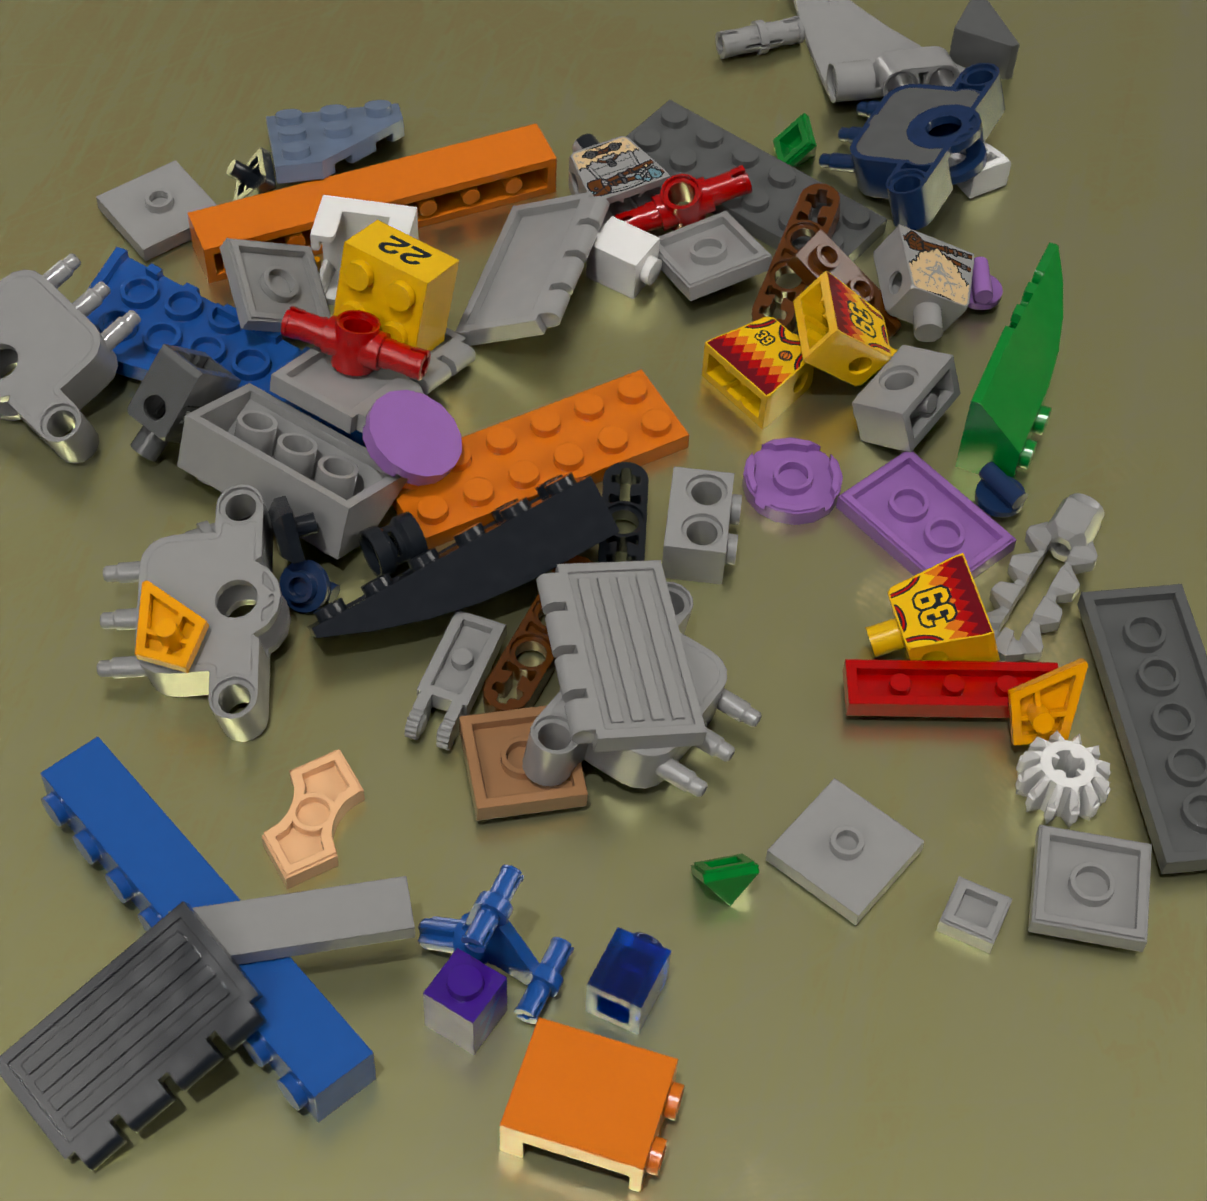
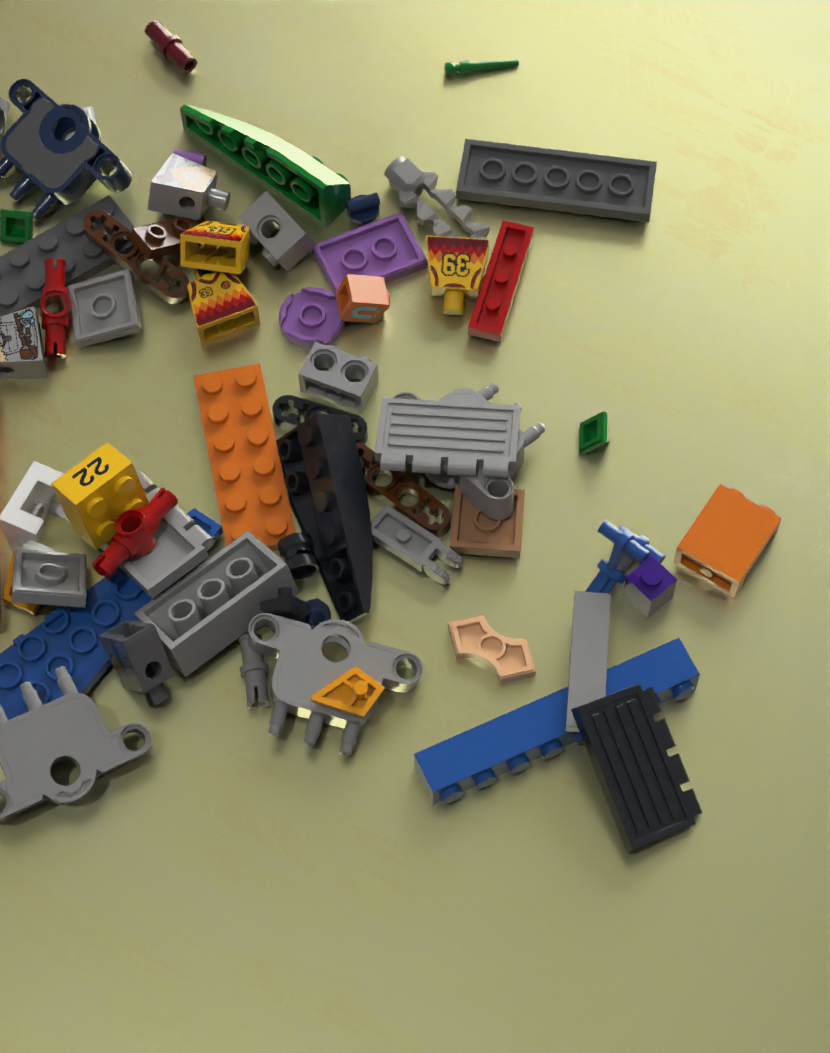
camera: 70 degrees left, 10 degrees up
medium lavender tile [363,389,462,486] -> none
light grey hinge [455,192,609,346] -> none
clear blue brick [585,927,671,1035] -> none
white brick [586,216,662,299] -> none
light grey plate [766,778,925,925] -> none
light grey tile [936,876,1012,953] -> none
light orange piece [1008,658,1088,746] -> none
white gear [1015,730,1111,827] -> none
light grey plate [1028,825,1152,952] -> none
none -> dark red pin [144,20,197,74]
none -> orange brick [335,274,390,323]

